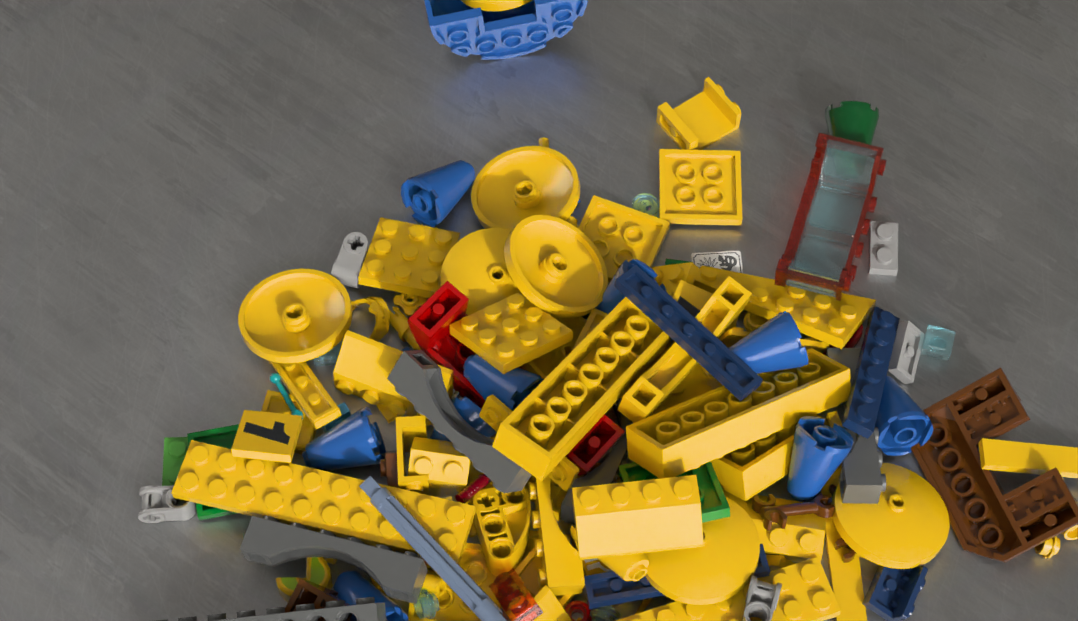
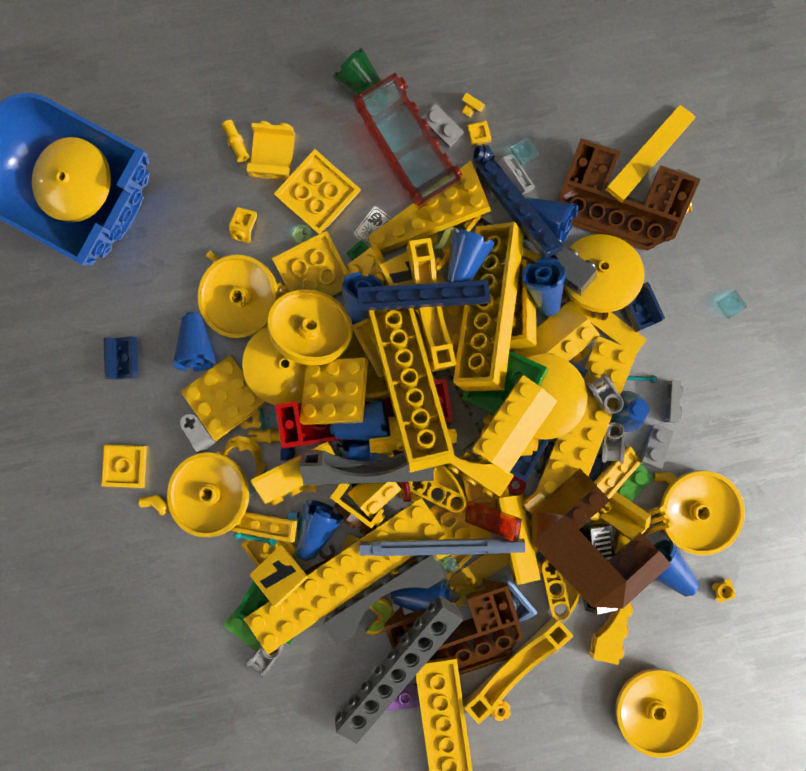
camera: 50 degrees left, 25 degrees up
reddish brown bar [752,494,835,531] -> none
none -> yellow tile [101,445,147,488]
none -> dark blue bracket [103,336,139,380]
none -> yellow arm [139,495,169,515]
none -> yellow pin [221,120,249,162]
none -> yellow bracket [229,207,257,243]
none -> yellow tile [462,92,485,117]
none -> yellow tile [466,120,491,147]
none -> dark blue plate [473,144,495,164]

